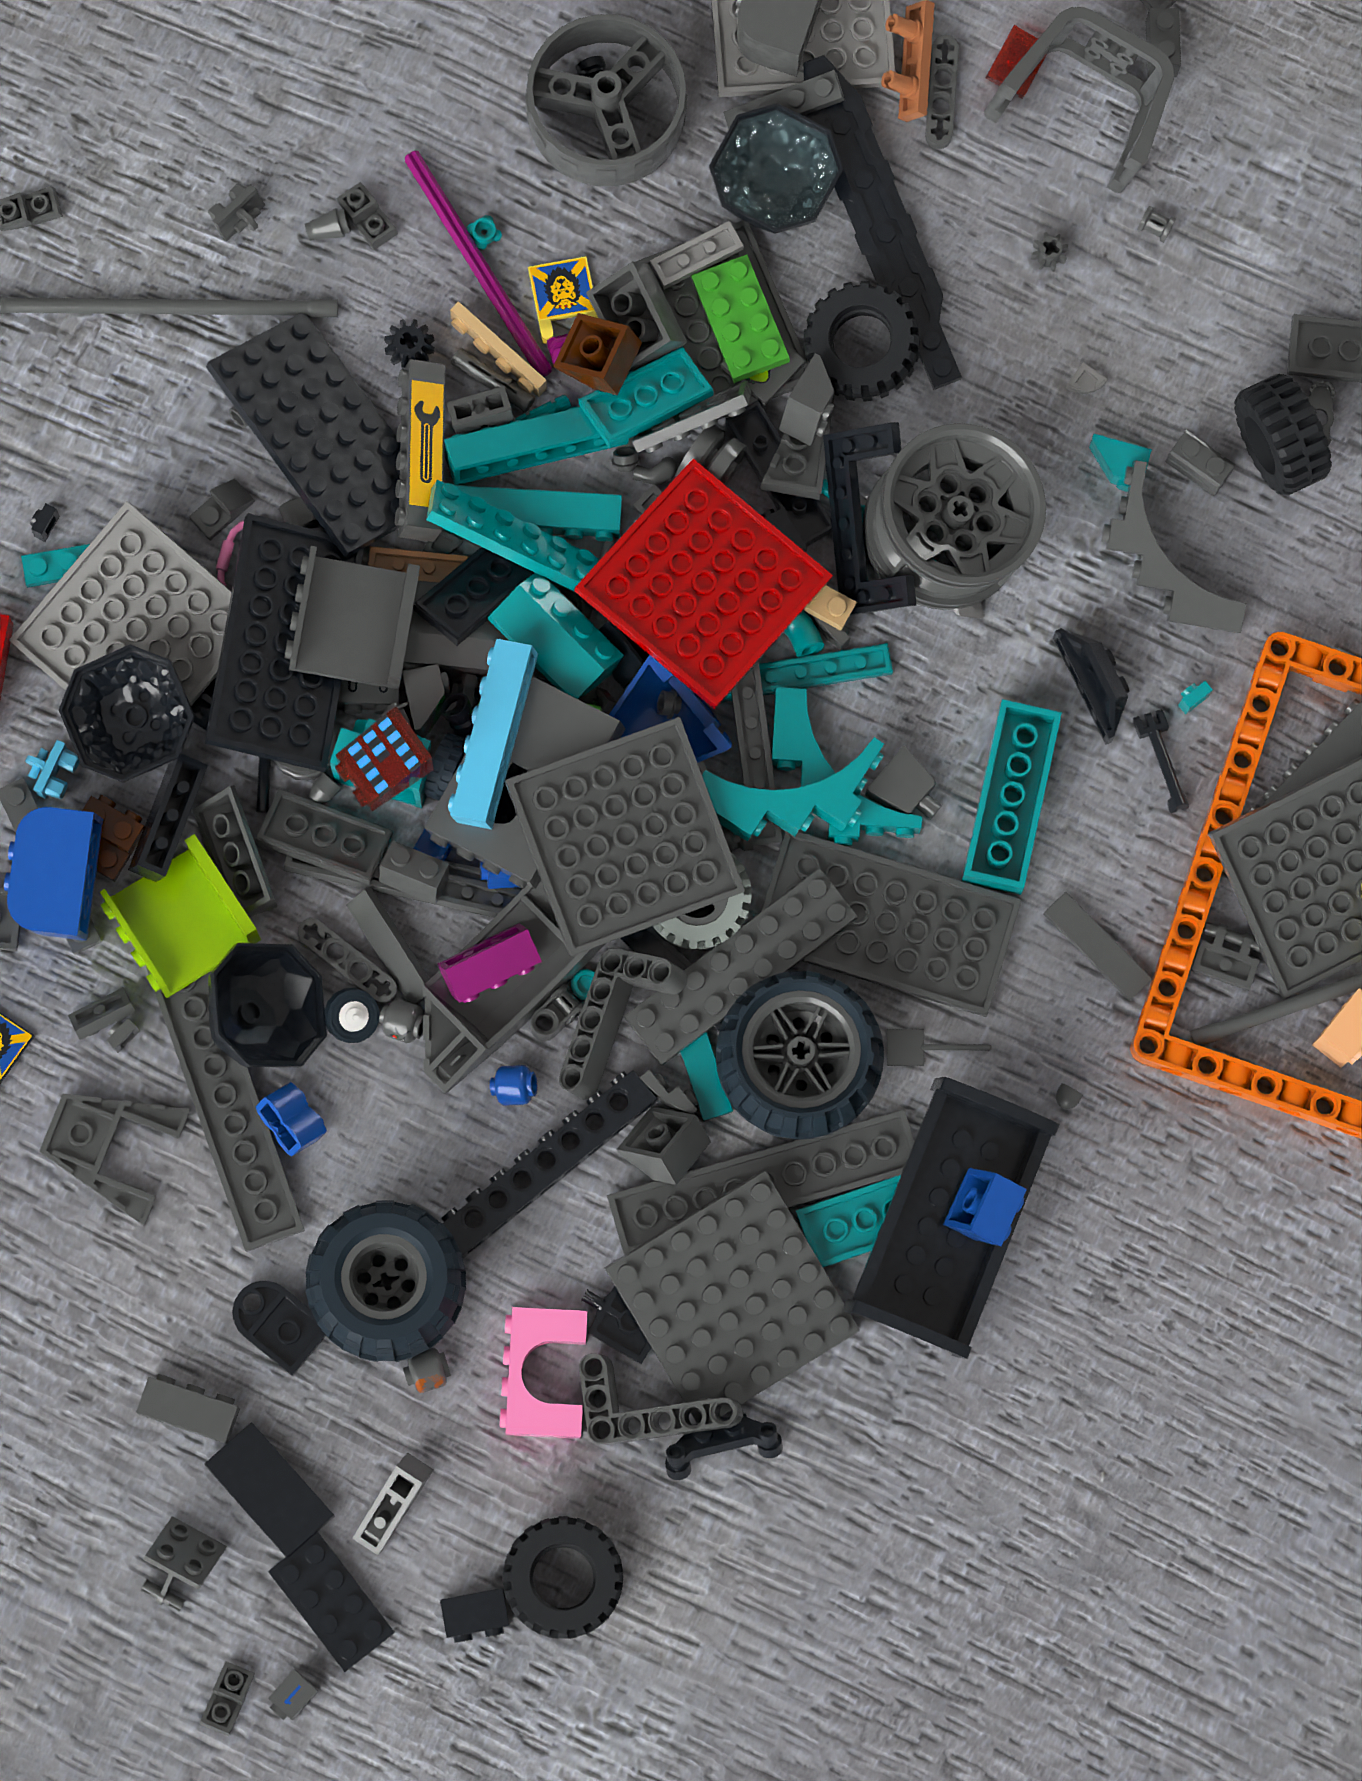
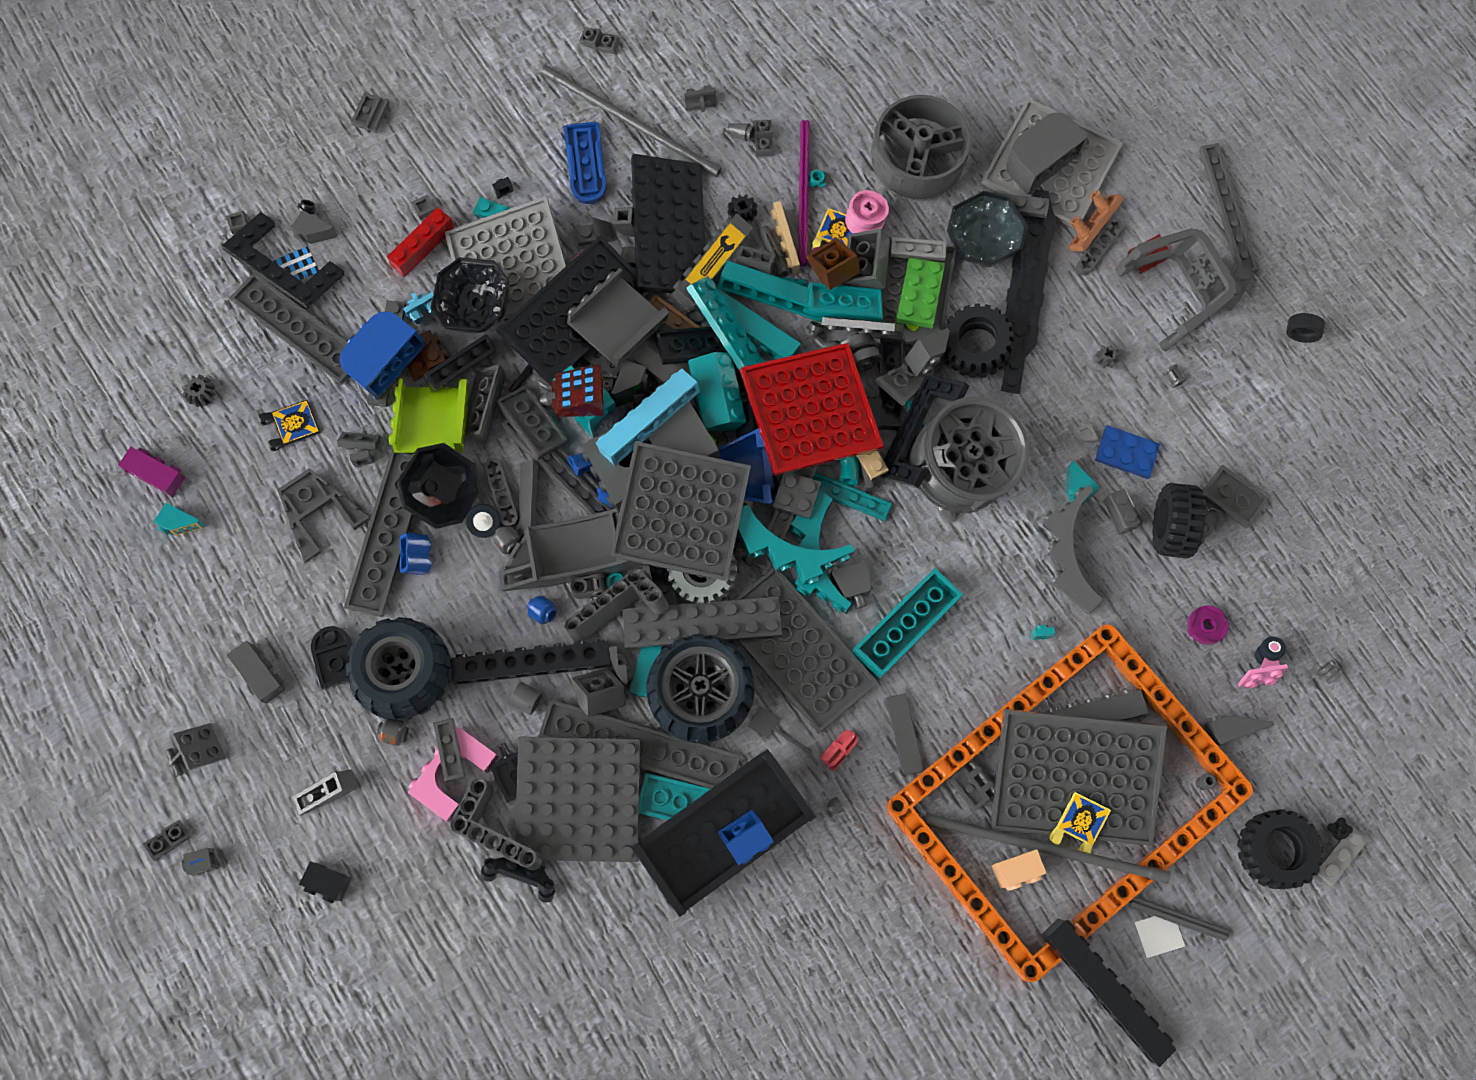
camera: 35 degrees right, 5 degrees down
black tile [204,1422,335,1559] -> none
black plate [268,1532,395,1672] -> none
dark grey brick [379,841,449,905] -> none
magenta brick [437,923,542,1003] -> none
black tyre [503,1516,623,1639] -> none
dark grey plate [657,689,682,719] -> none
black wedge [1053,628,1130,745] -> none
black hinge [1133,709,1189,814] -> none
none -> dark grey tile [433,718,466,782]
none -> dark grey piece [509,682,543,715]
none -> blue piece [564,122,607,204]
none -> dark grey brick [613,207,634,237]
none -> dark grey plate [773,472,821,519]
none -> coral arm [820,730,858,771]
none -> bright pink wheel [845,190,889,233]
none -> blue plate [1094,425,1160,479]
none -> black tyre [1286,313,1325,343]

